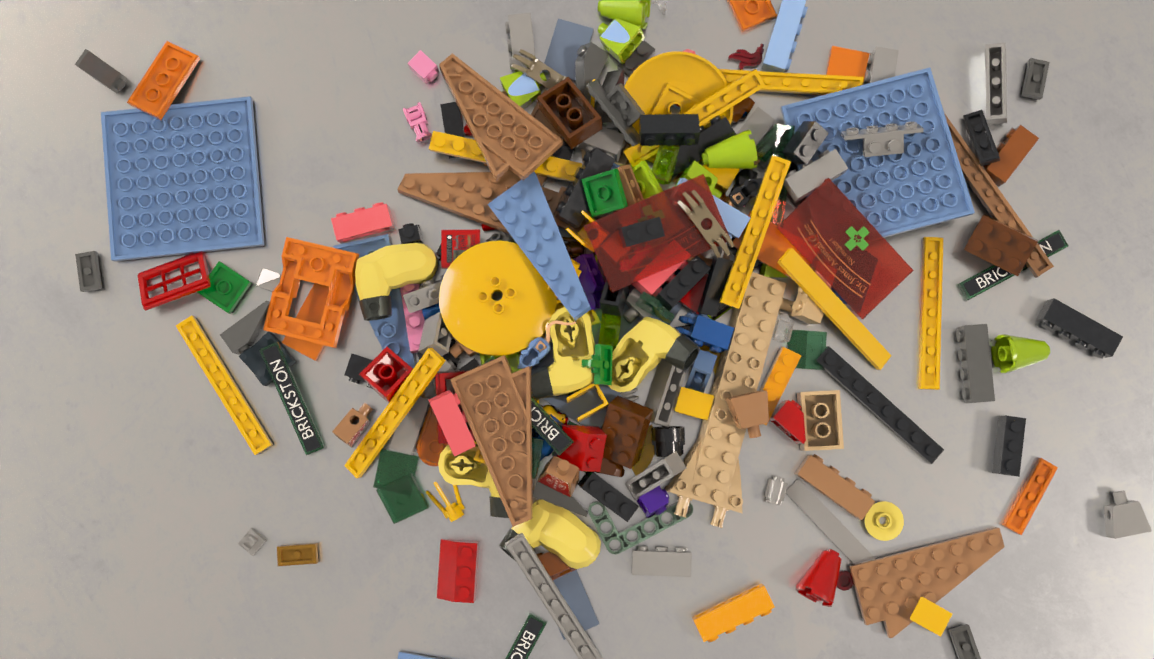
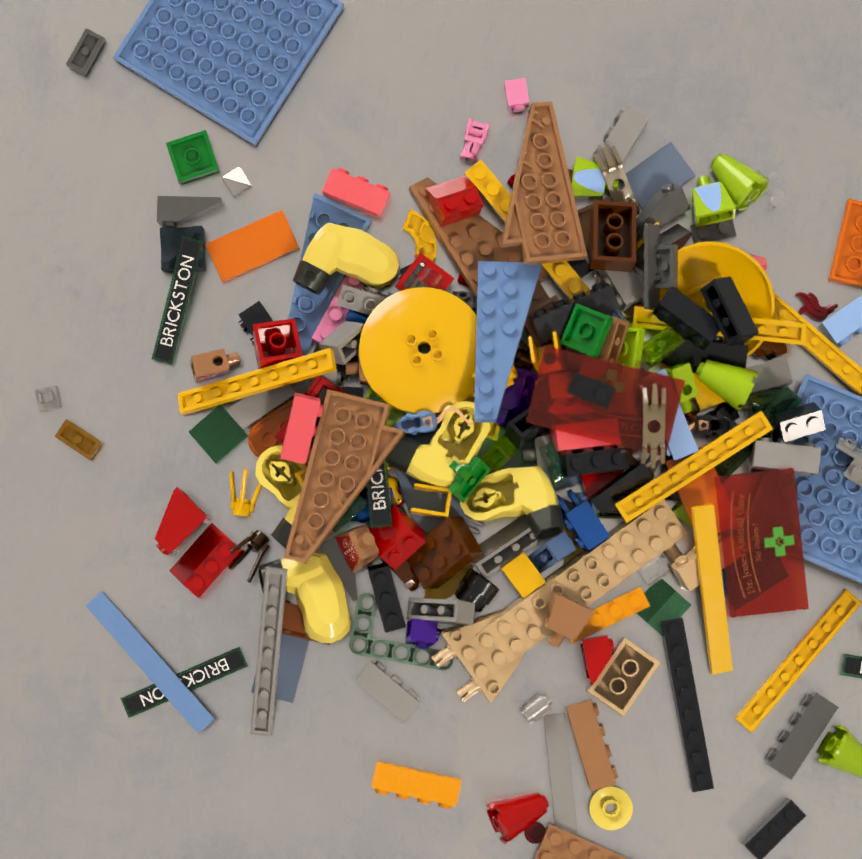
camera: 35 degrees right, 0 degrees up
red piece [137,252,211,311] -> none
yellow plate [175,315,273,455] -> none
orange piece [263,237,359,348] -> none
clear green tile [376,472,429,524] -> none
black brick [398,223,423,244] -> none
black tile [440,102,465,160] -> none
none -> red slope [154,487,211,556]
none -> dark brown plant [229,530,270,583]
none -> yellow tile [402,209,437,263]
none -> red slope [425,176,484,227]
none -> black brick [700,276,759,346]

